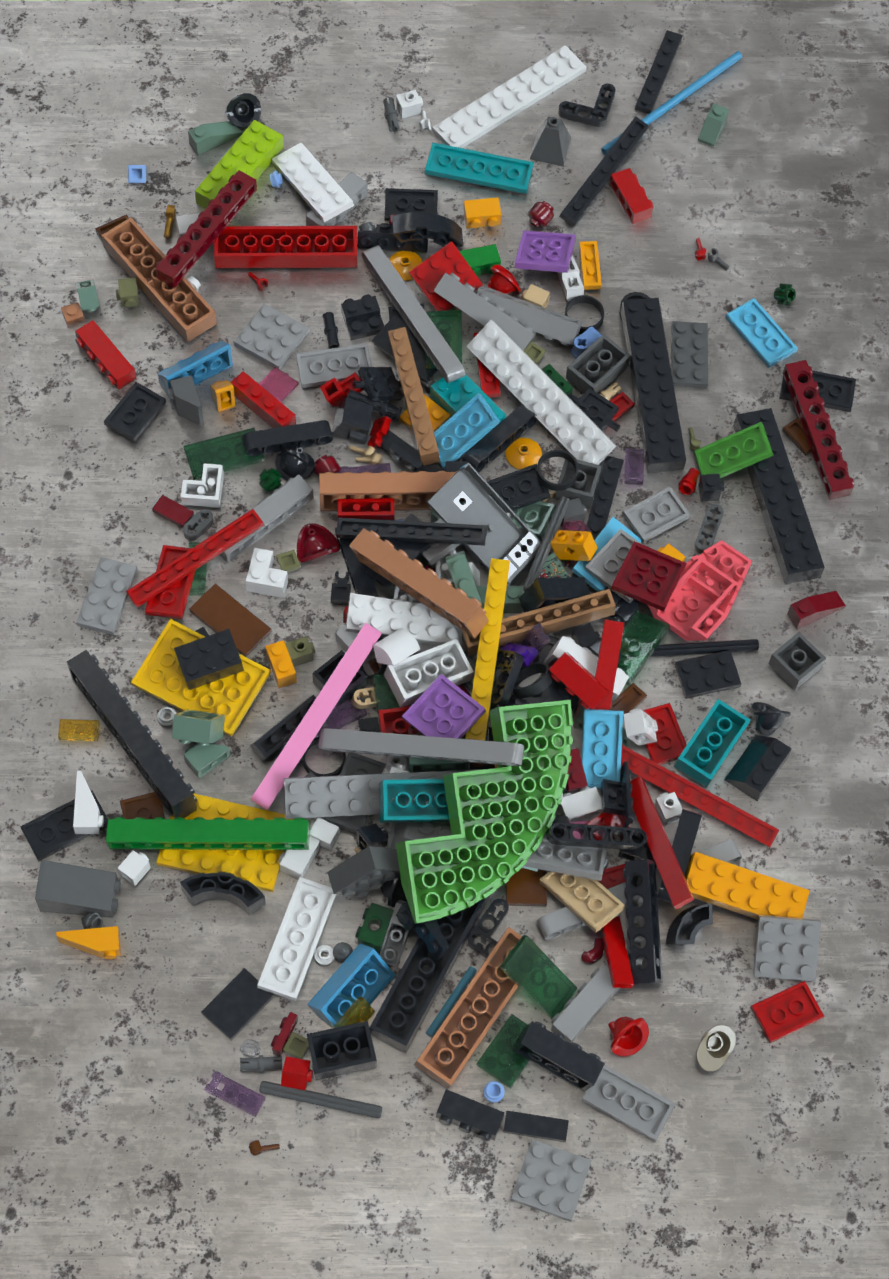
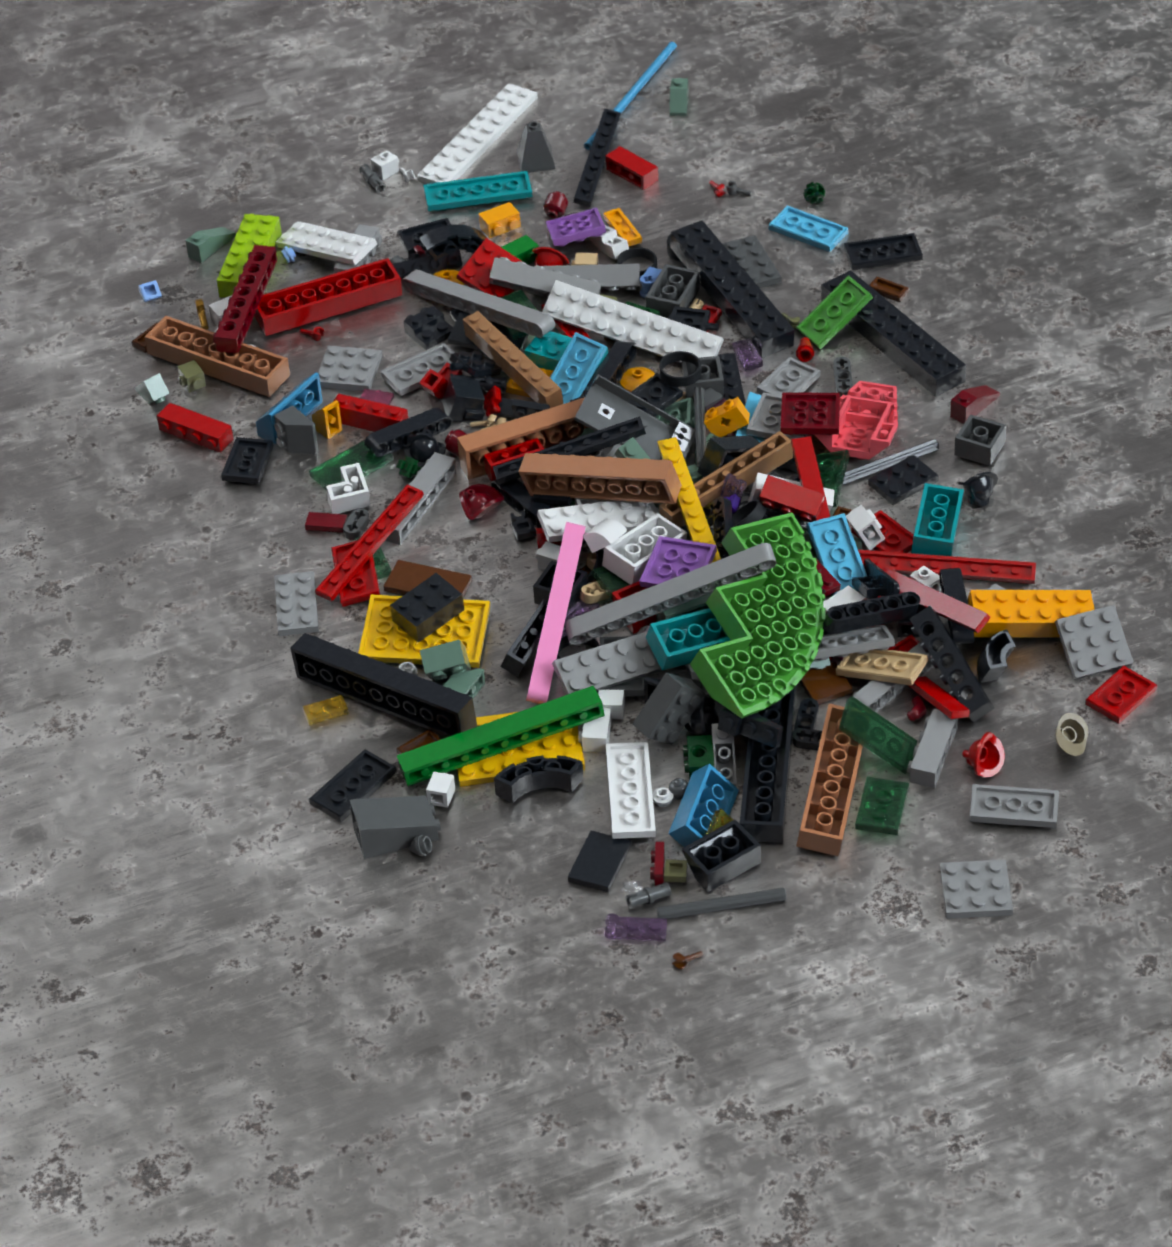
camera: 15 degrees left, 20 degrees down
light orange slope [56,926,121,959] -> none
nougat plate [61,302,84,326] -> none
white slope [73,771,104,834] -> none
black helmet [225,93,261,128] -> none
white brick [246,548,288,598] -> none
light orange brick [265,640,297,689] -> none
olive plate [276,550,301,573] -> none
red brick [281,1056,313,1090] -> none
olive brick [285,636,316,667] -> none
black pin [322,312,340,349] -> none
medium azure bar [426,966,477,1037] -> none
black brick [436,1089,505,1141] -> none
light blue plate [483,1081,504,1103] -> none
black tile [503,1110,569,1142] -> none
black brick [512,1021,605,1092] -> none
black beam [558,83,616,127] -> none
black plate [635,30,683,114] -> none
black brick [698,474,724,502] -> none
black slope [725,735,792,801] -> none
dark red brick [782,360,854,500] -> none

